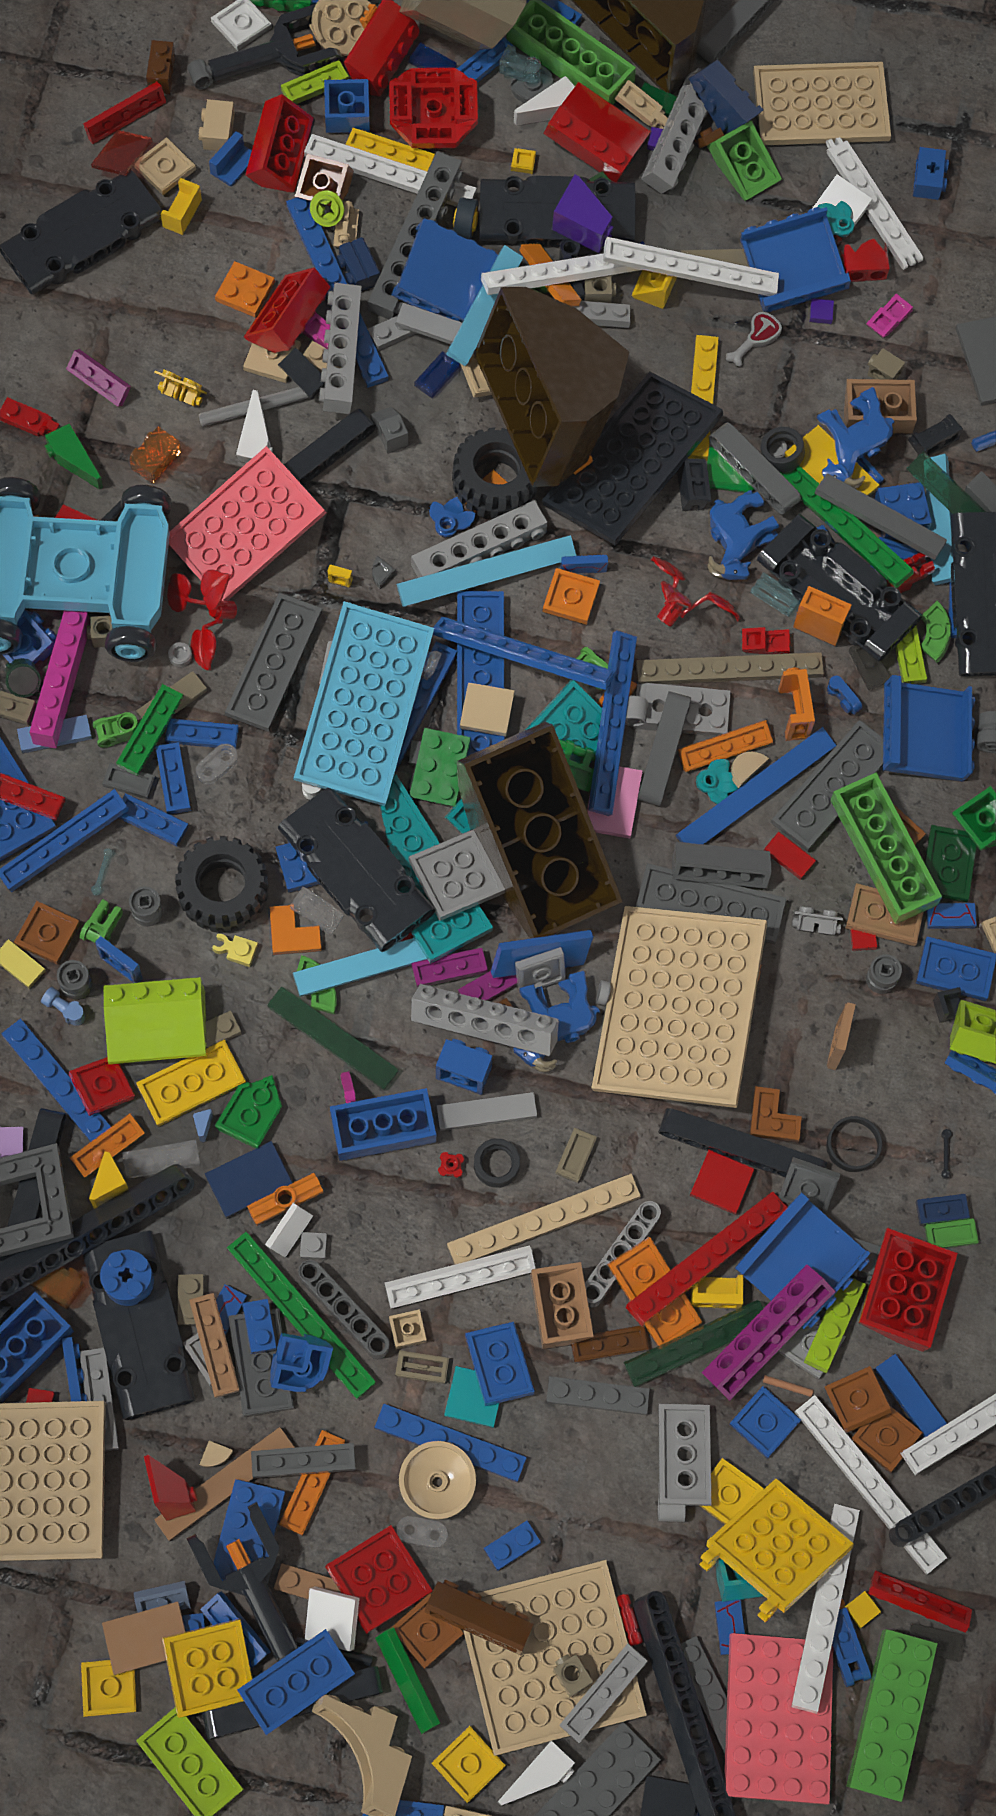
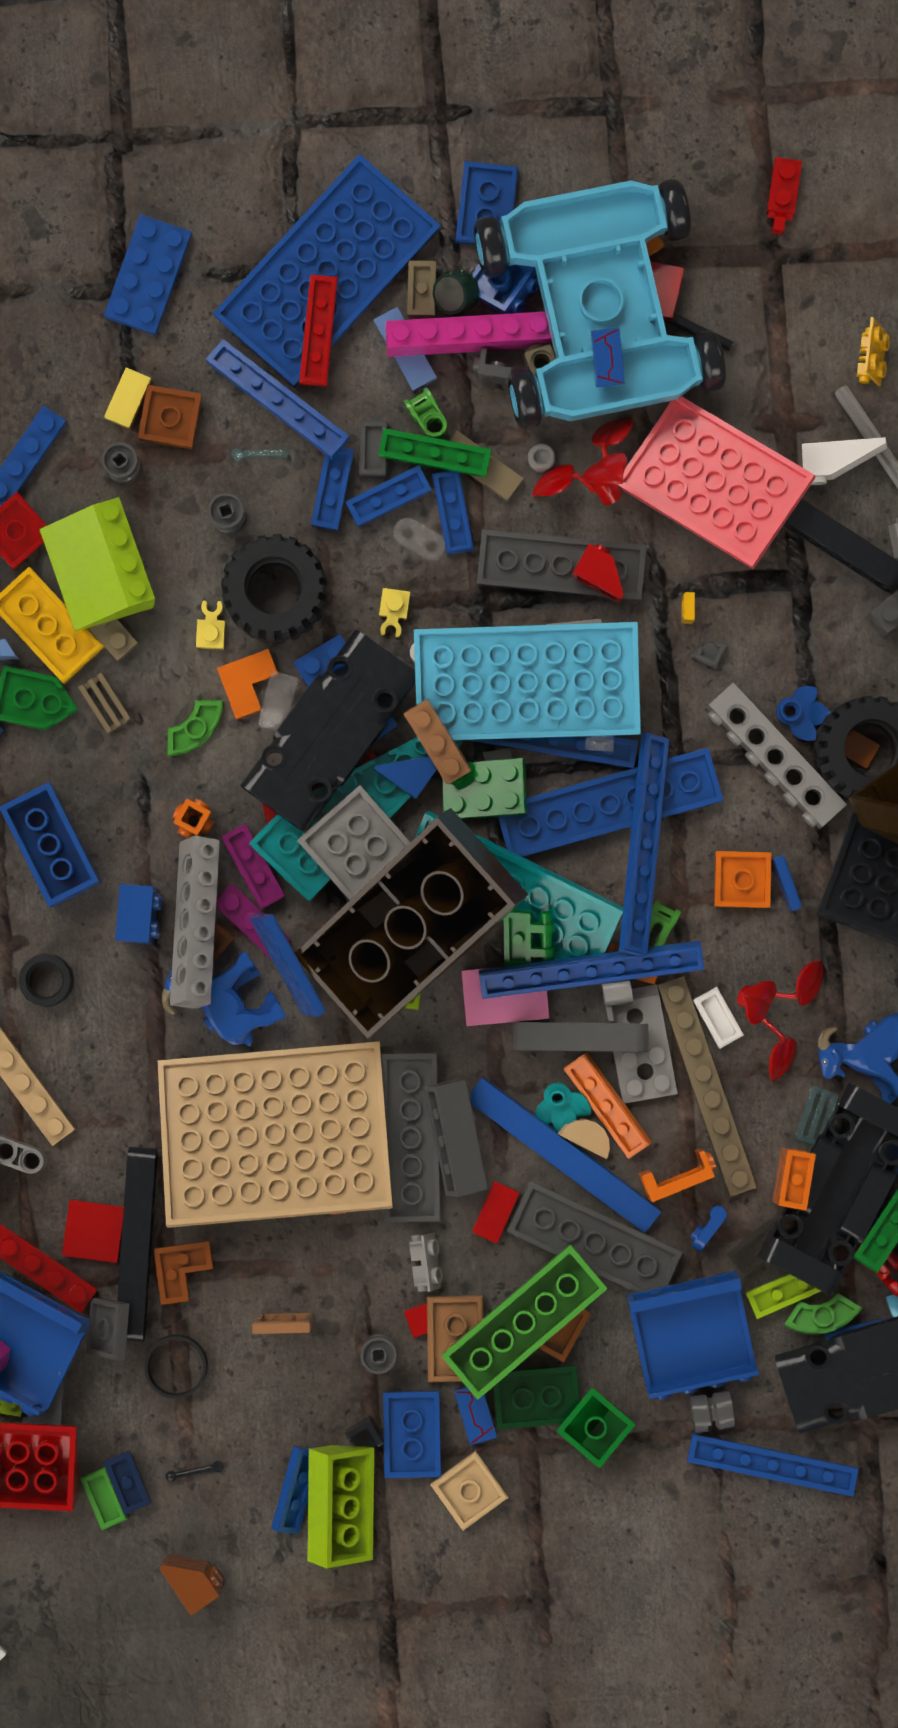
camera: 80 degrees right, 15 degrees up
medium blue leg [41,987,85,1026] -> none
green slope [44,424,103,490] -> none
magenta plate [66,349,131,407] -> none
bright green piece [80,899,123,943] -> none
blue tile [95,936,143,983] -> none
clear orange brick [130,426,181,484] -> none
clear green tile [267,986,399,1090] -> none
medium azure tile [293,938,427,997] -> none
dark pink tile [340,1071,356,1103] -> none
medium azure tile [396,535,576,606] -> none
light grey tile [436,1092,537,1131] -> none
red plate [438,1152,464,1178] -> none
tan tile [460,682,514,736] -> none
light grey tile [515,947,566,989] -> none
dark tan tile [555,1128,597,1183] -> none
light grey tile [596,980,611,1006] -> none
red slope [742,627,791,655] -> none
none -> dark tan tile [78,673,132,734]
none -> orange brick [172,798,215,839]
none -> blue tile [374,757,437,799]
none -> light yellow plate [379,588,410,639]
none -> medium nougat plate [404,698,472,785]
none -> dark grey bracket [473,348,512,385]
none -> red slope [572,543,624,604]
none -> blue tile [590,327,625,387]
none -> white tile [692,987,744,1049]

